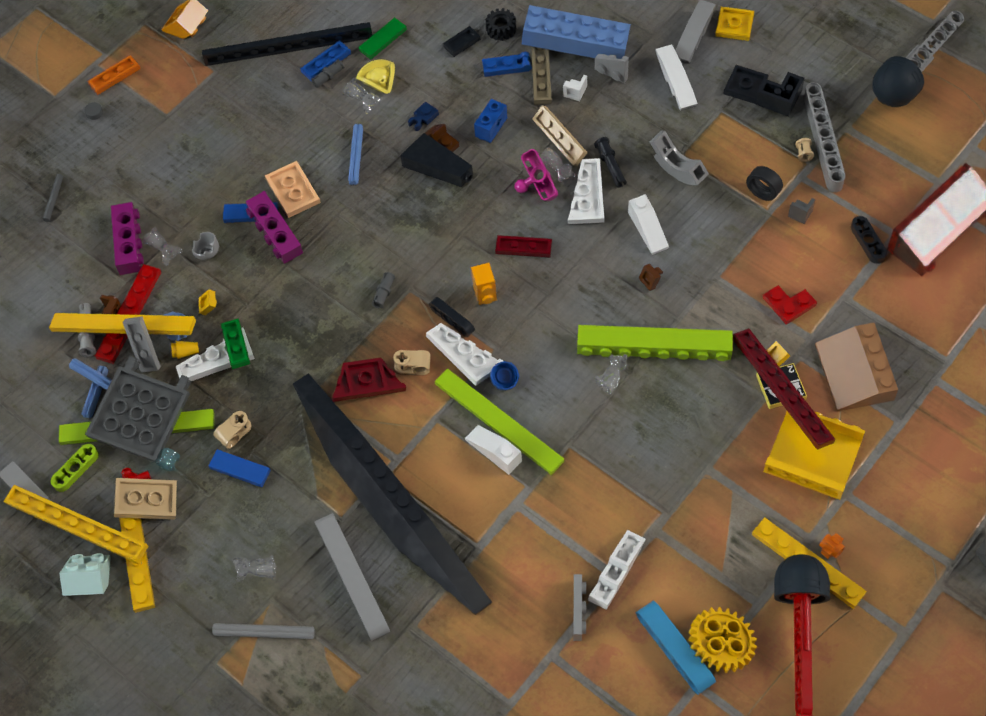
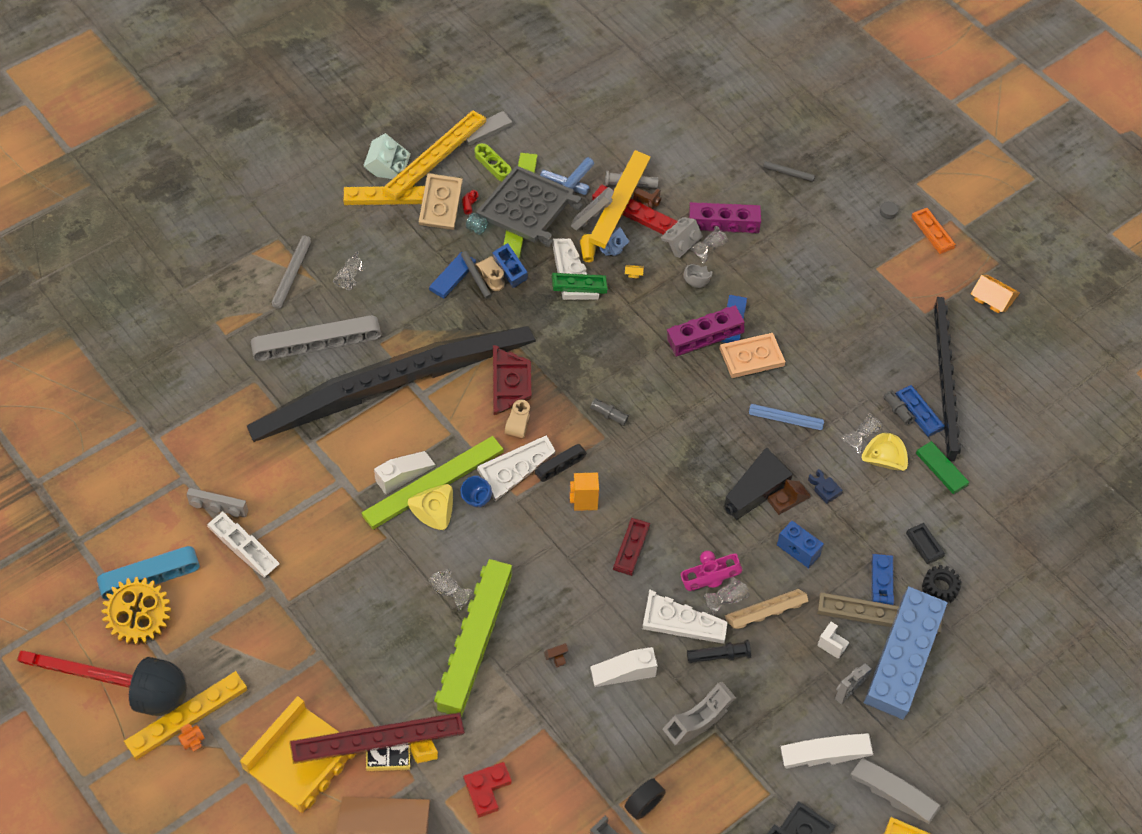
camera: 95 degrees right, 5 degrees down
none -> light yellow hat [408,484,453,530]
none -> dark grey bar [461,251,492,299]
none -> blue brick [492,243,528,288]
none -> light grey bracket [661,217,703,258]

